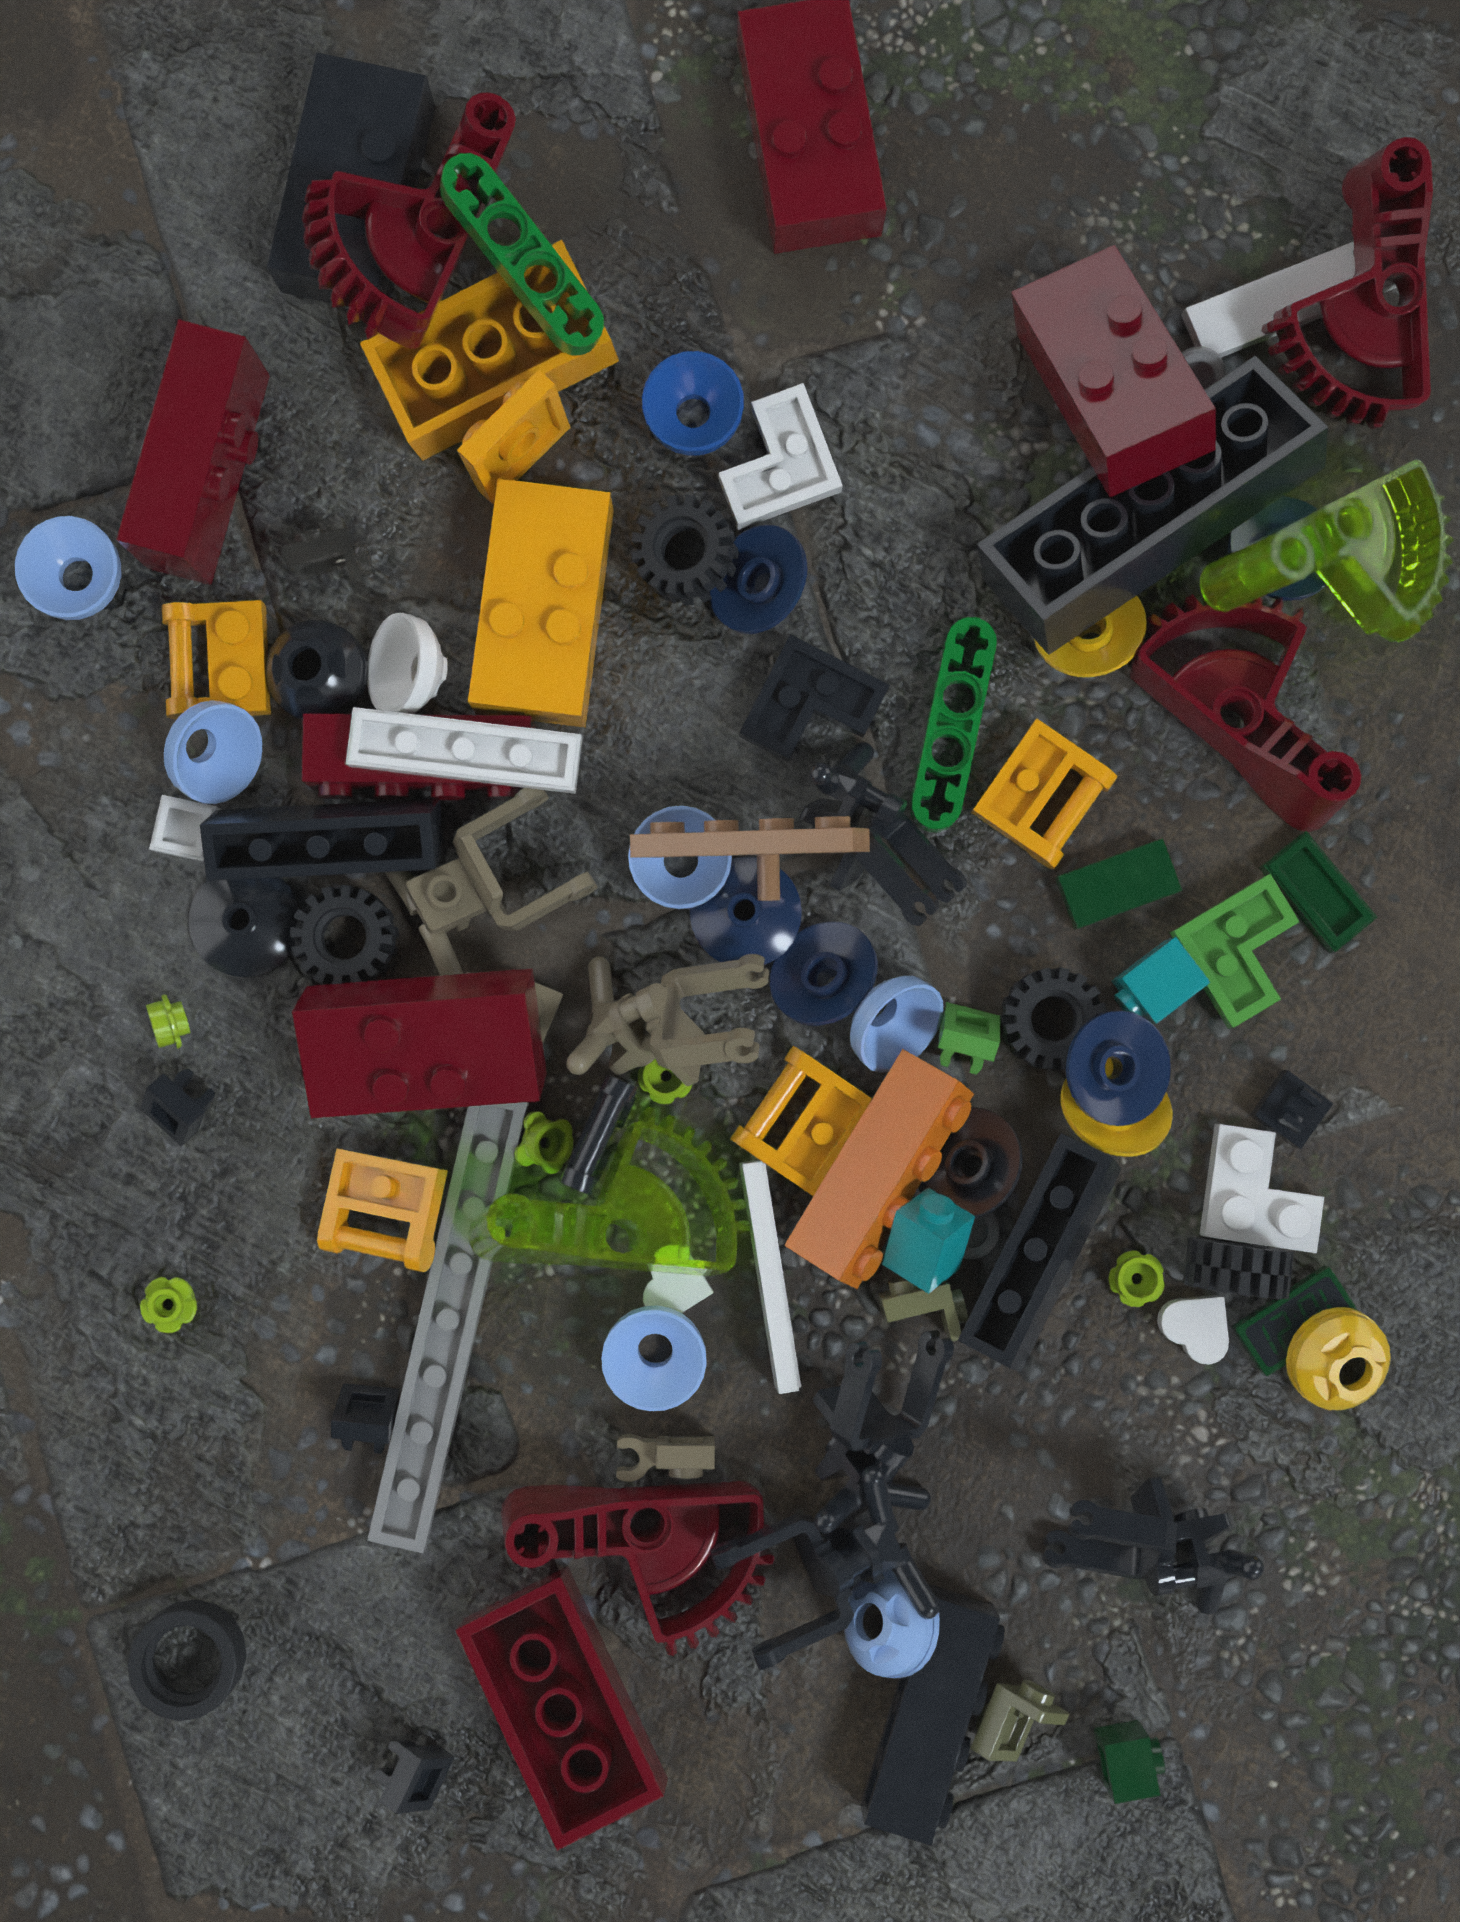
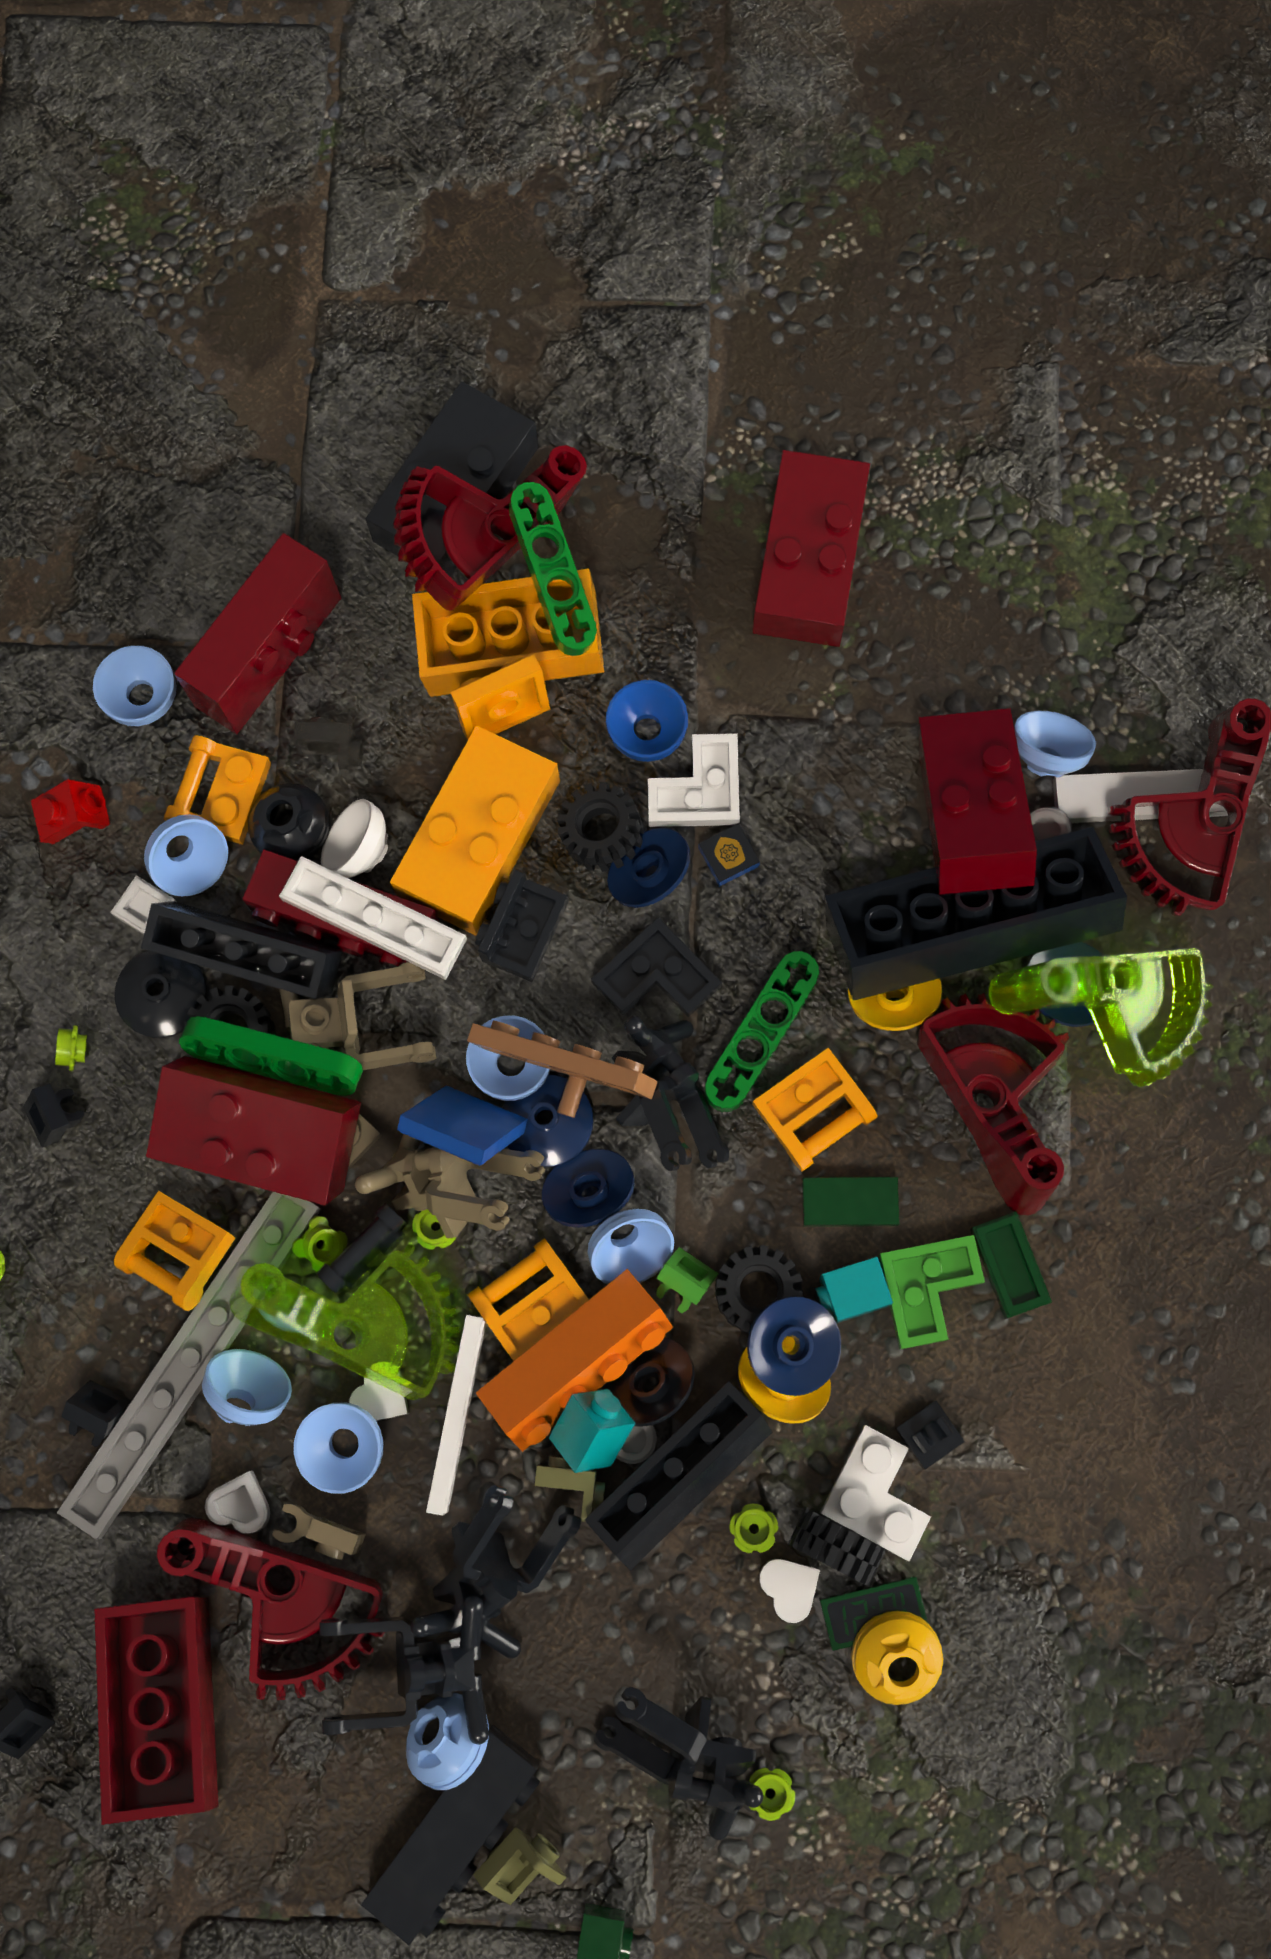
camera: 30 degrees right, 10 degrees down
none -> red bracket [31,779,110,844]
none -> green beam [179,1016,363,1096]
none -> light blue piece [202,1349,292,1426]
none -> white tile [205,1471,270,1534]
none -> blue tile [397,1085,527,1166]
none -> black bracket [475,869,569,982]
none -> black tile [698,823,760,887]
none -> lime plate [749,1768,796,1821]
none -> light blue piece [1014,711,1096,778]

